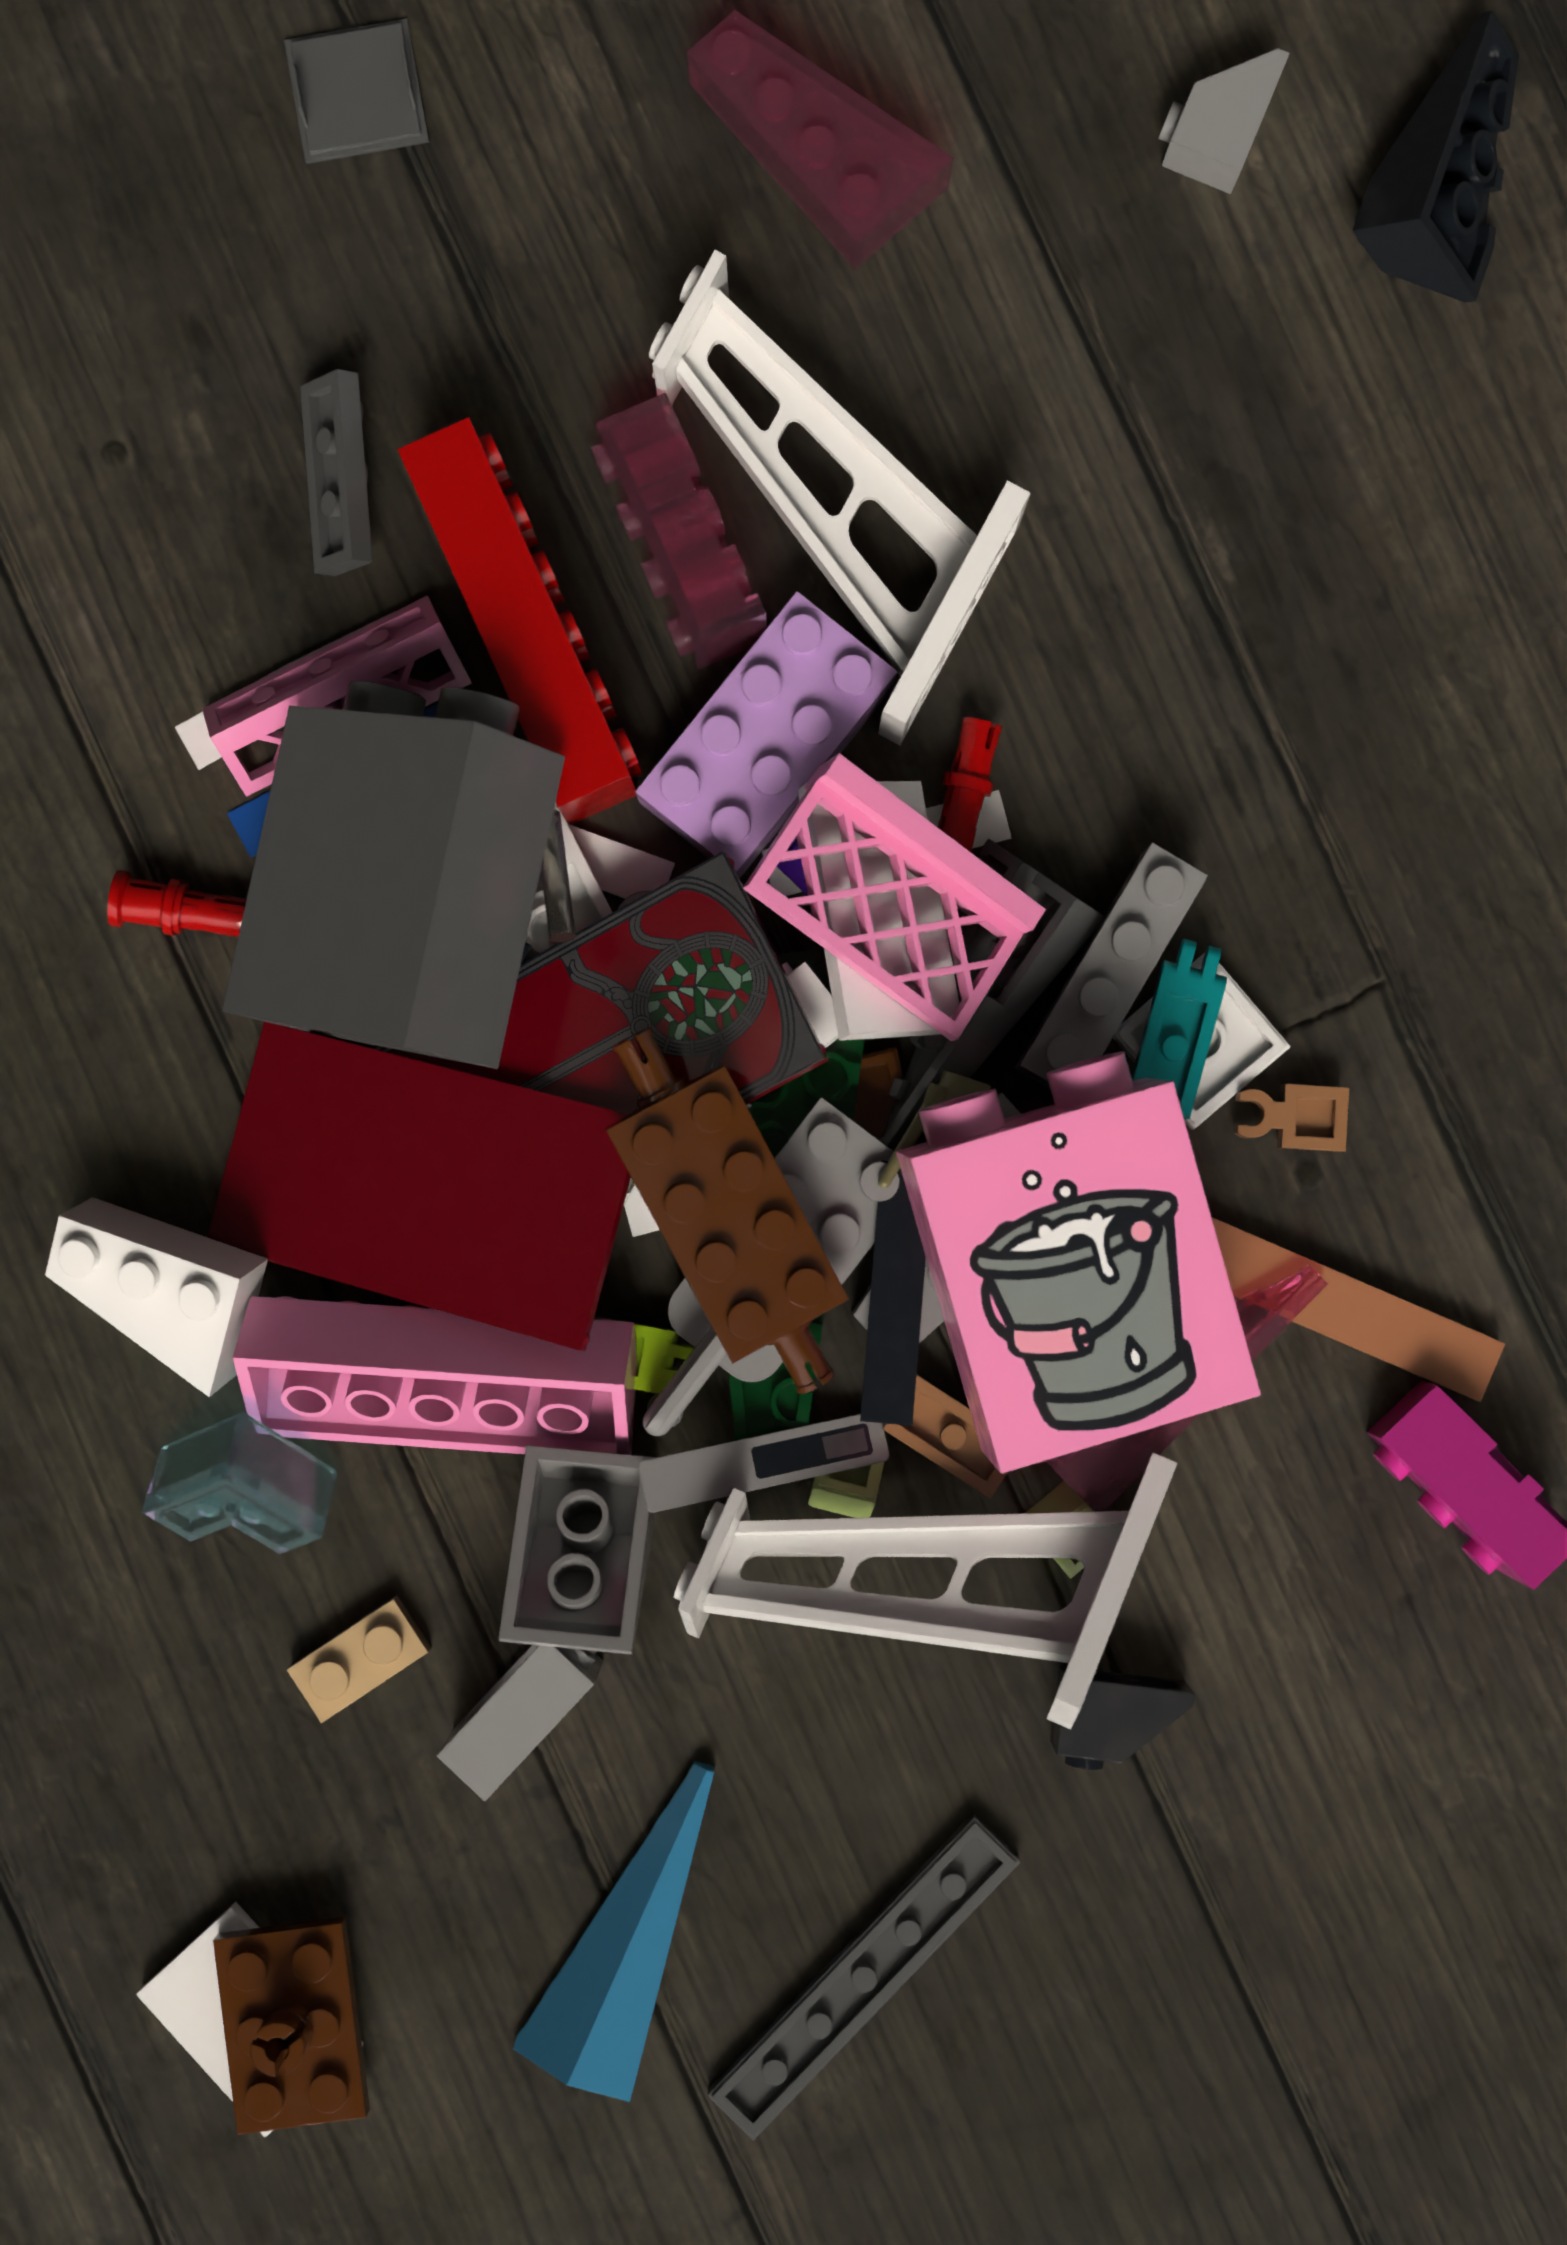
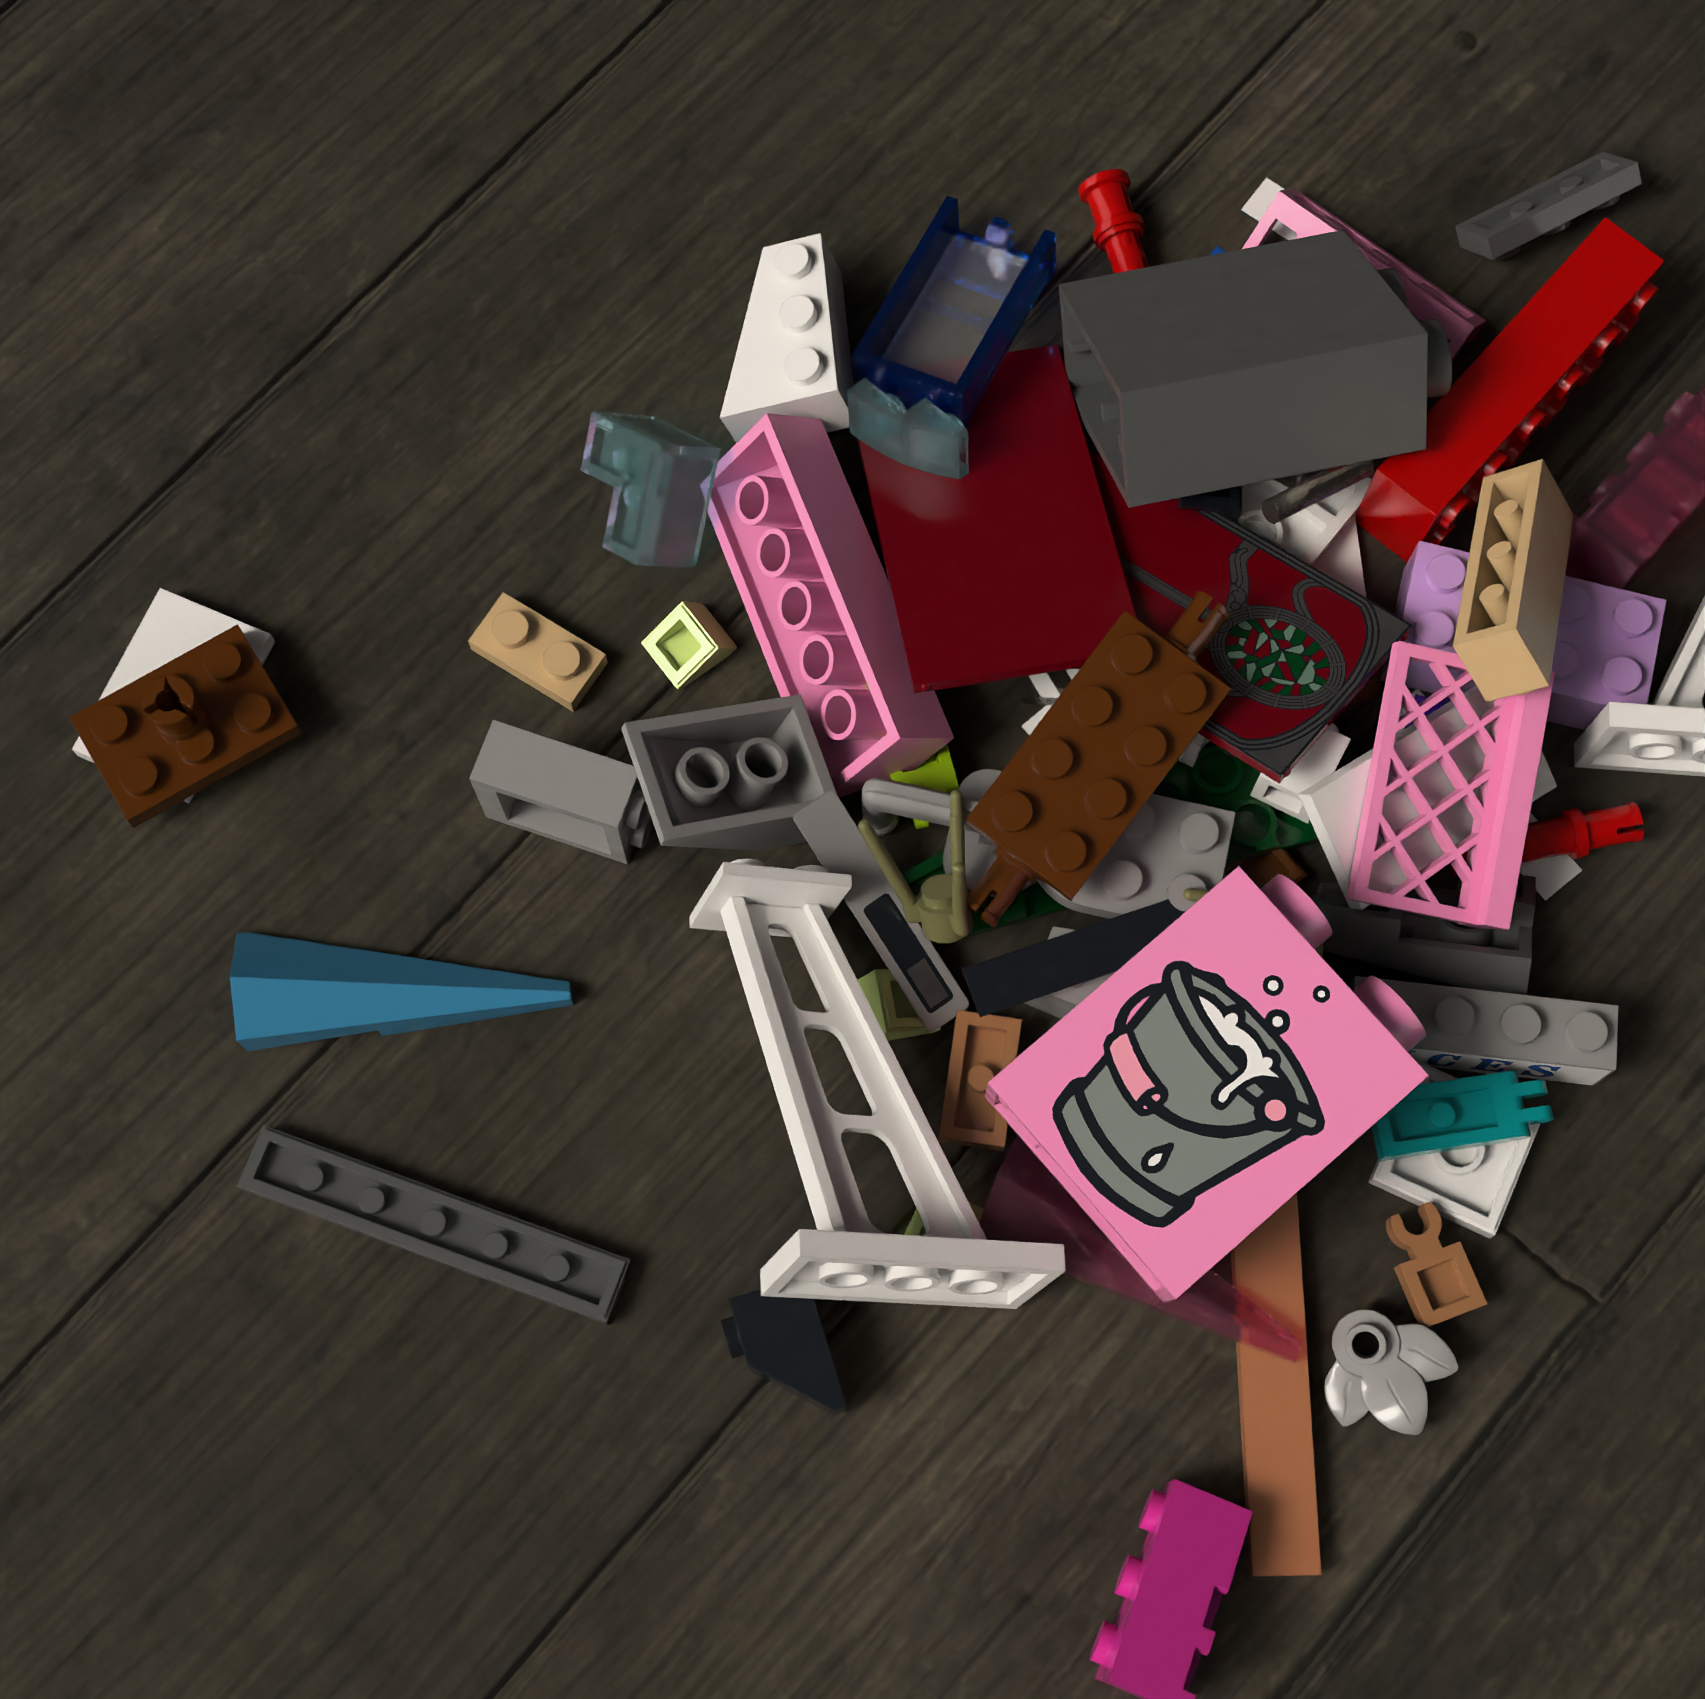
camera: 60 degrees right, 15 degrees down
none -> yellowish green slope [641,601,737,689]
none -> clear light blue slope [847,378,969,479]
none -> door [851,196,1056,434]
none -> olive plant [858,789,974,943]
none -> light grey plate [1324,1308,1459,1435]
none -> tan brick [1453,459,1574,702]

